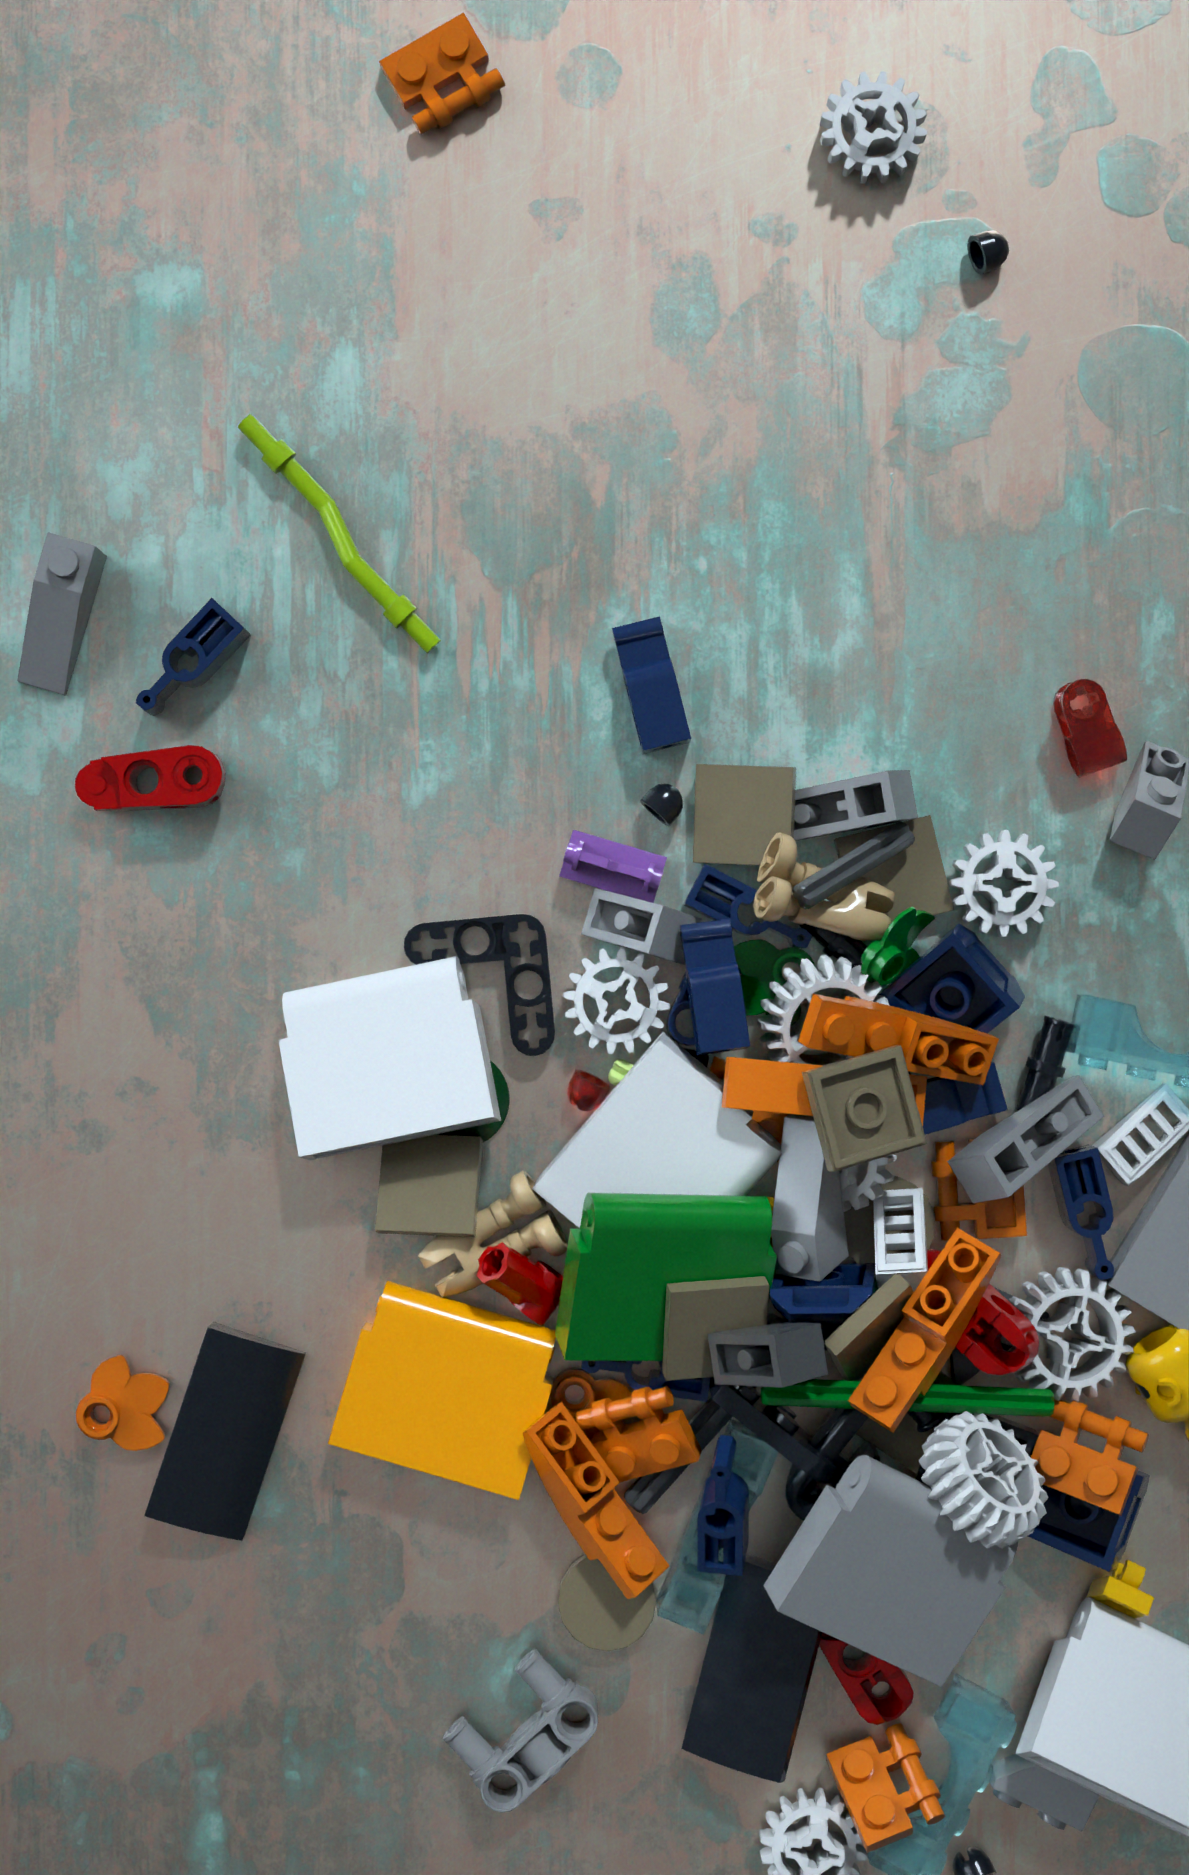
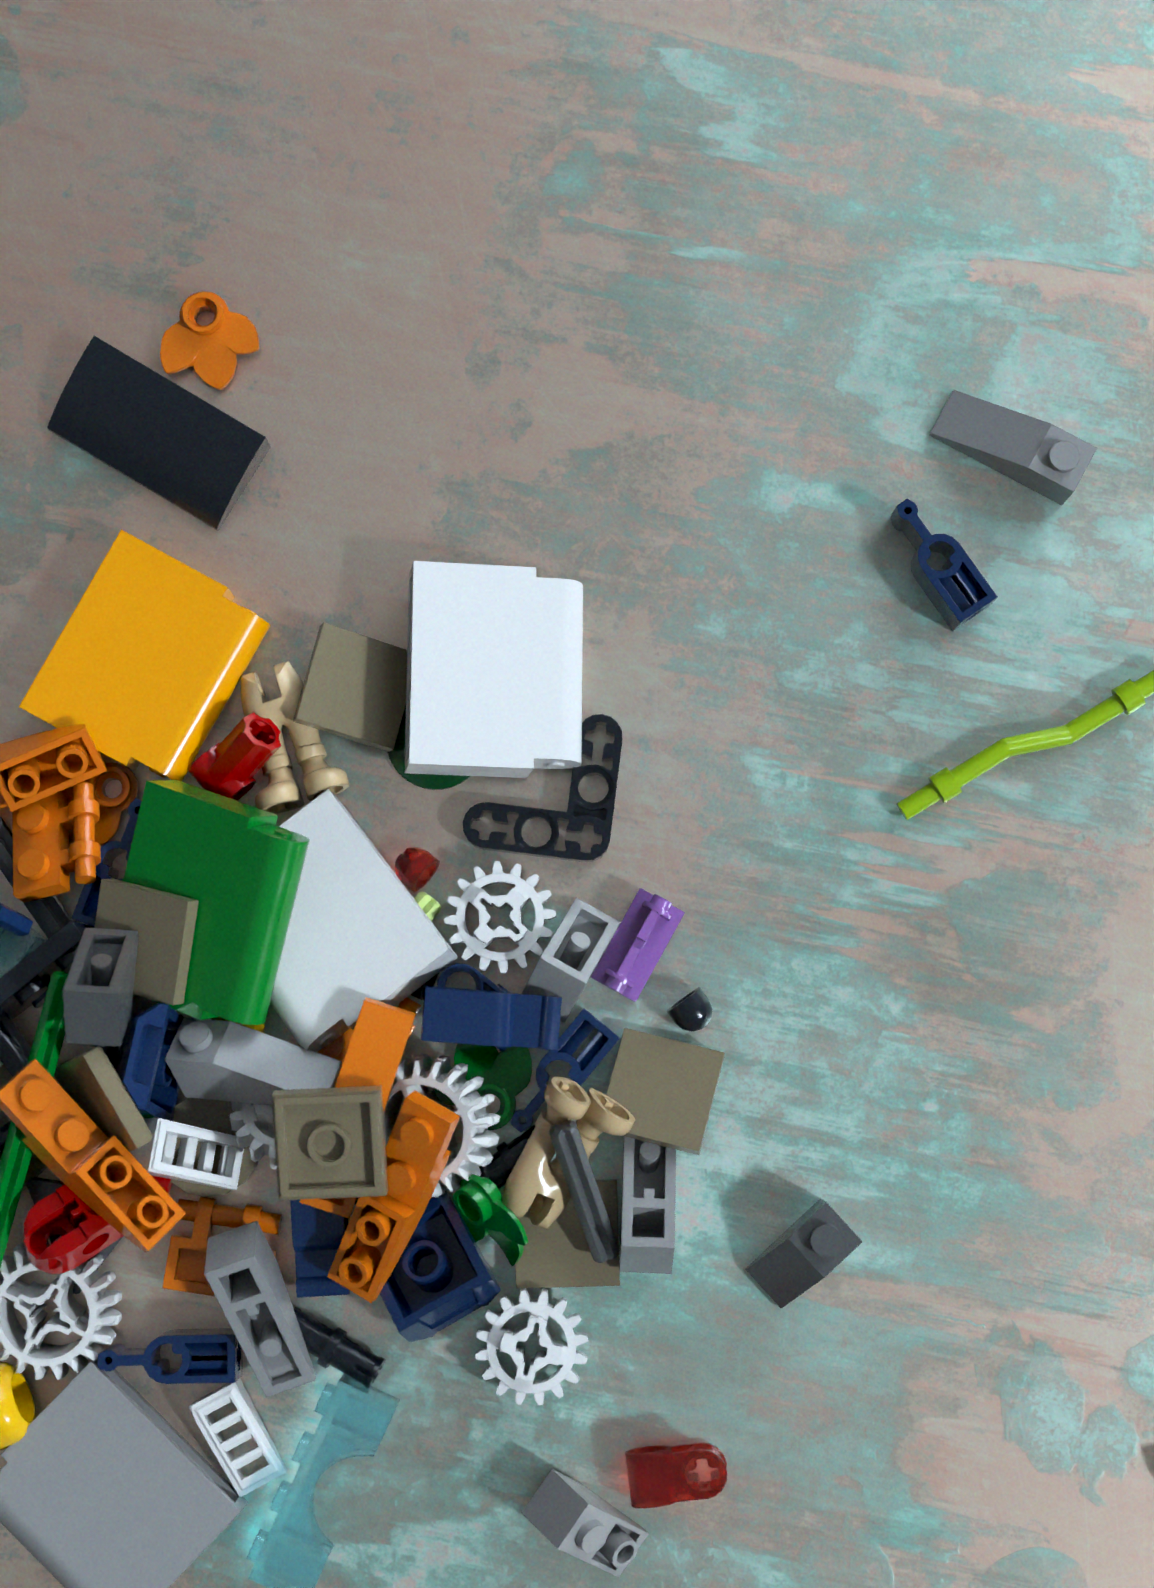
camera: 100 degrees right, 5 degrees down
red piece [75,745,226,811] -> none
dark blue piece [612,616,691,754] -> none
none -> dark grey slope [745,1198,863,1308]

